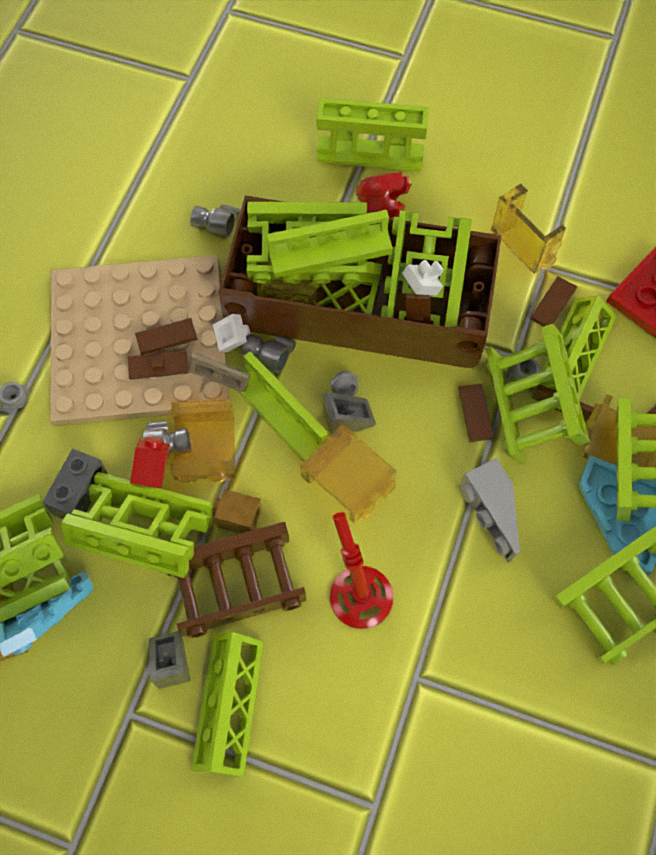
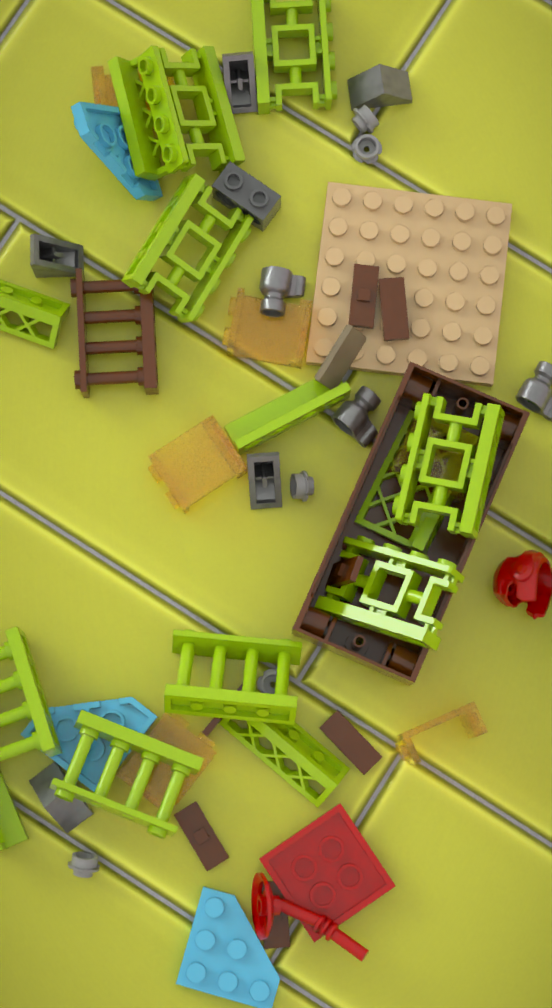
camera: 100 degrees right, 15 degrees up
red brick [130,437,170,488] -> none
white tile [213,314,251,352] -> none
pearl gold brick [213,489,262,534] -> none
lime fence [266,210,393,279] -> none
red dish [330,512,394,629] -> none
white tile [402,260,443,295] -> none
reddish brown piece [458,384,494,442] -> none
light grey slope [459,458,520,563] -> none

